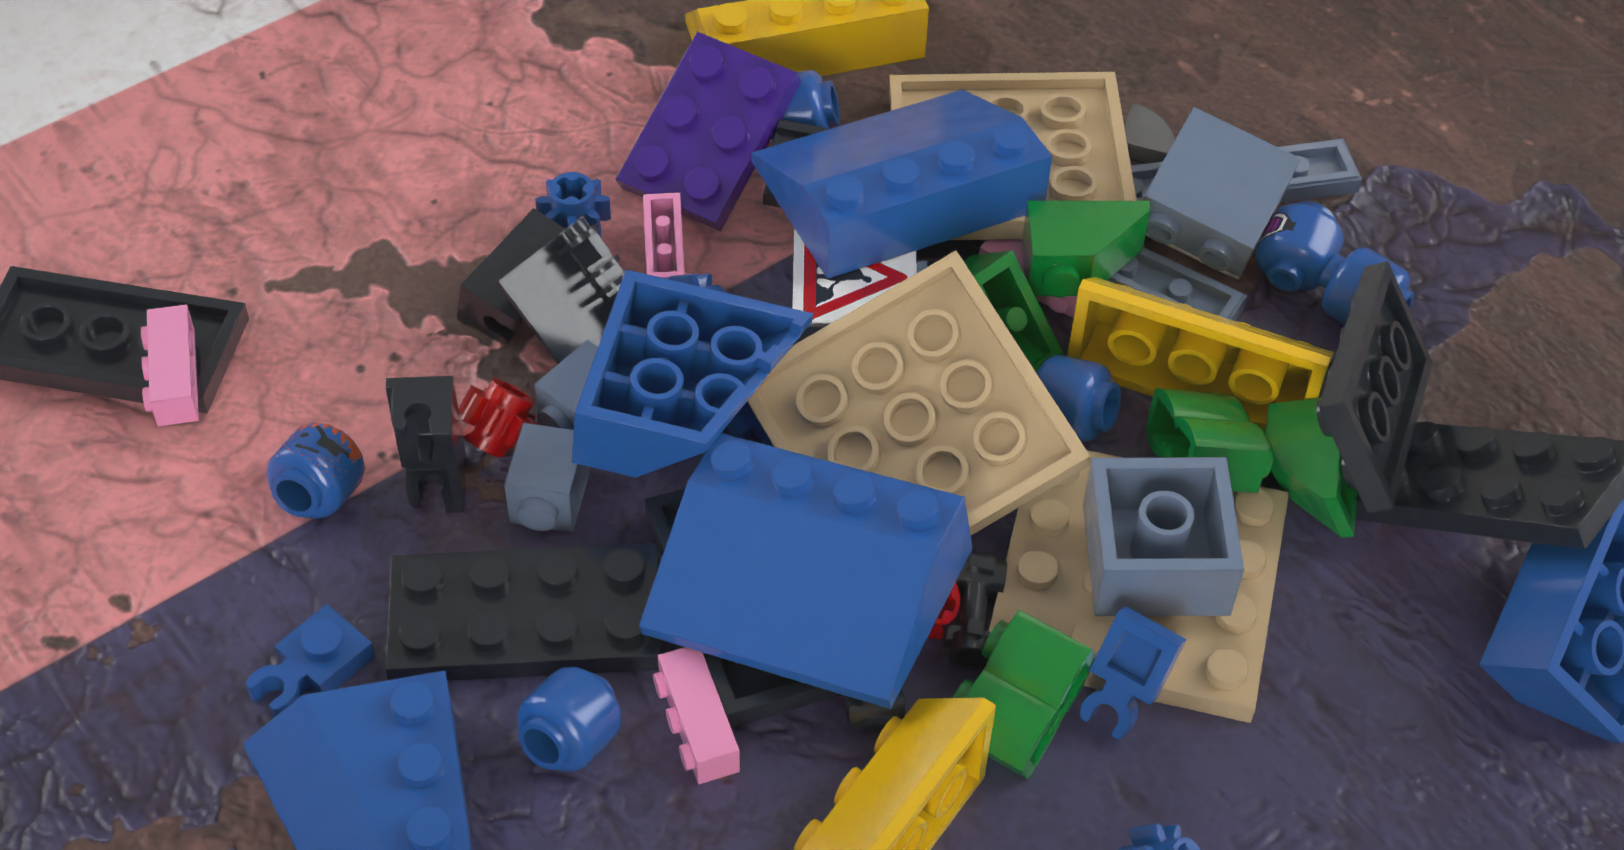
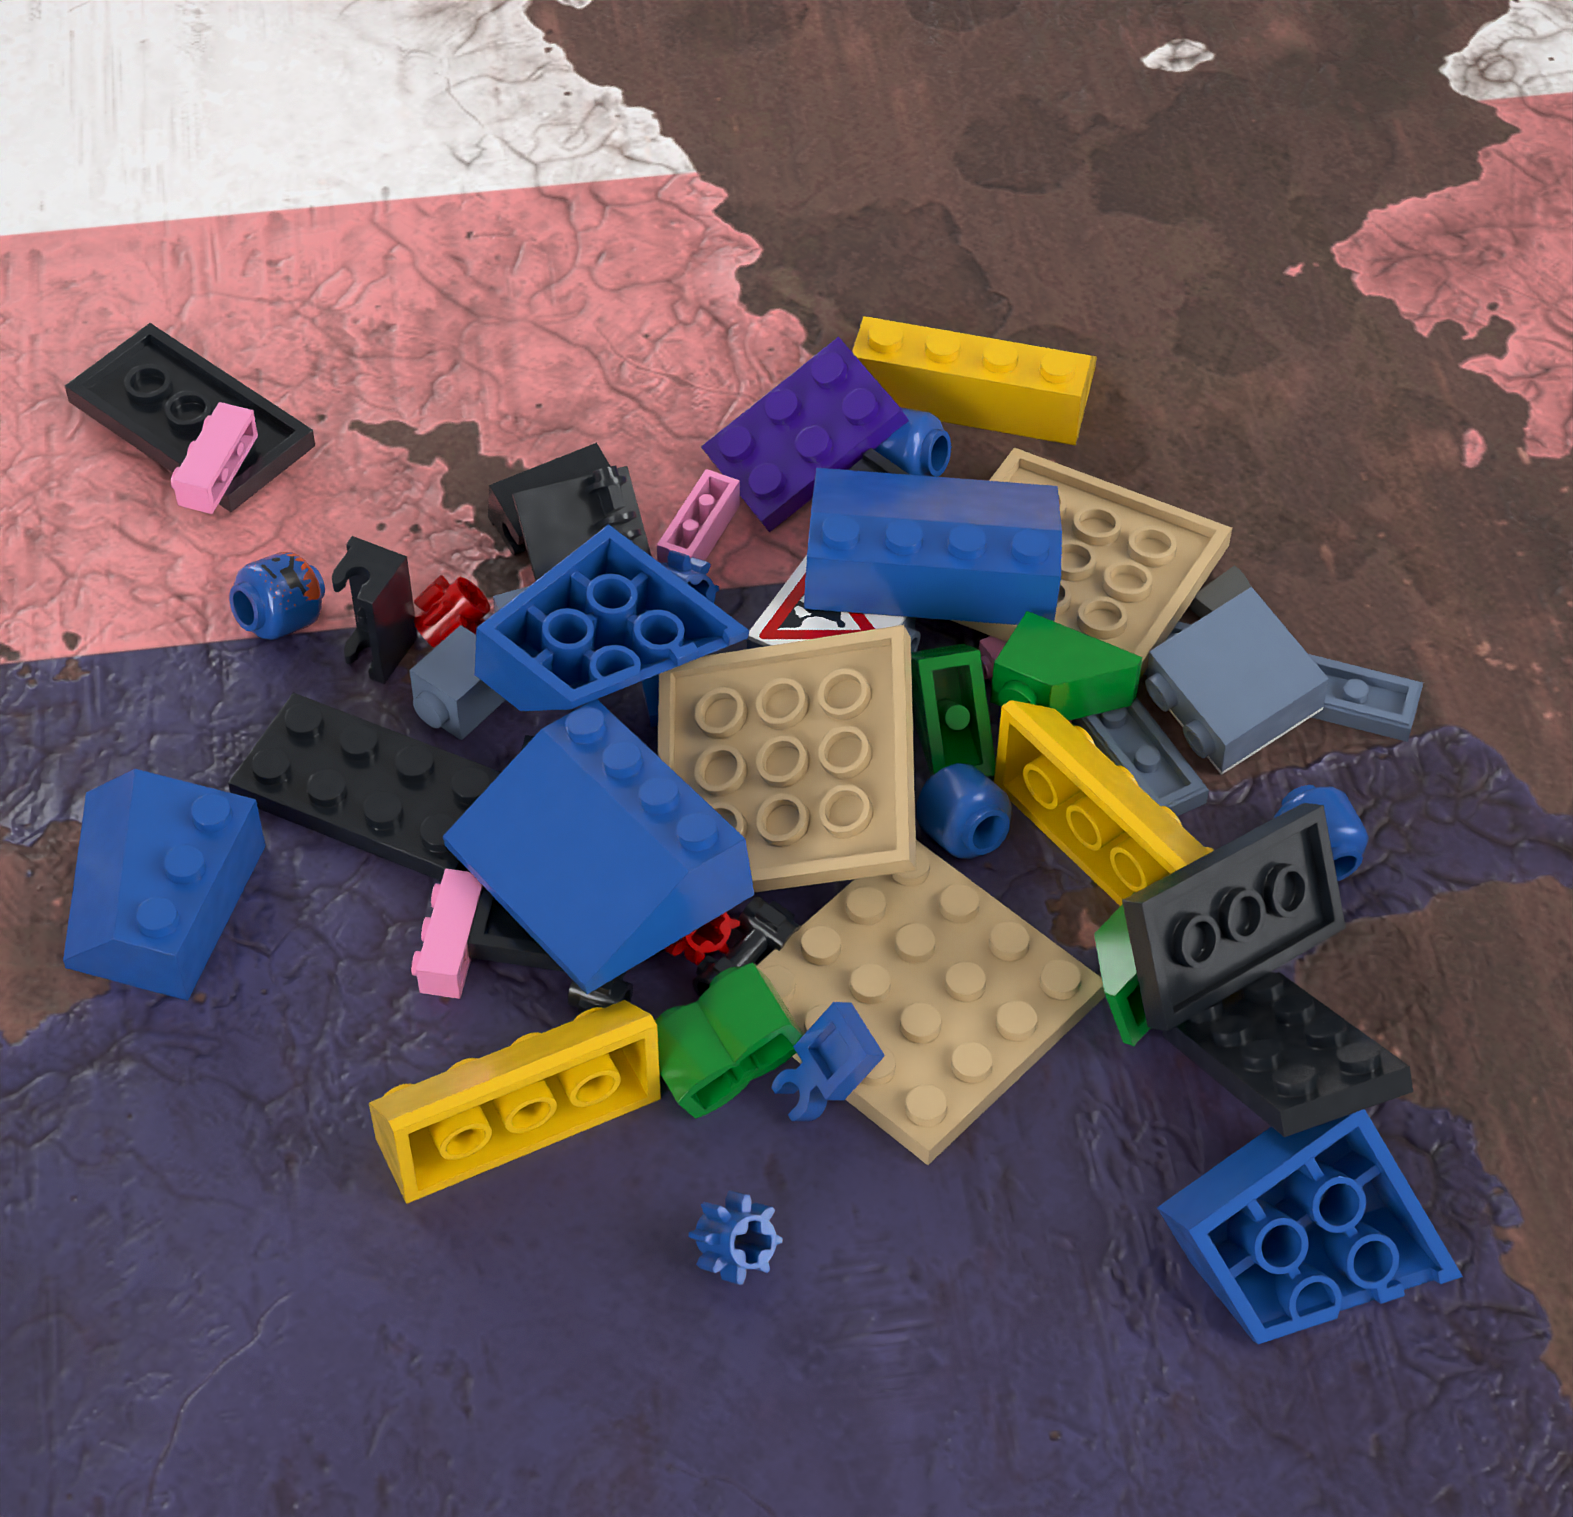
camera: 30 degrees right, 0 degrees up
blue plate [245,604,375,718] -> none
blue head [517,667,622,772] -> none
blue gear [535,172,611,237] -> none
sand blue brick [1083,457,1244,616] -> none
green brick [1145,388,1273,493] -> none
blue head [1255,201,1344,292] -> none

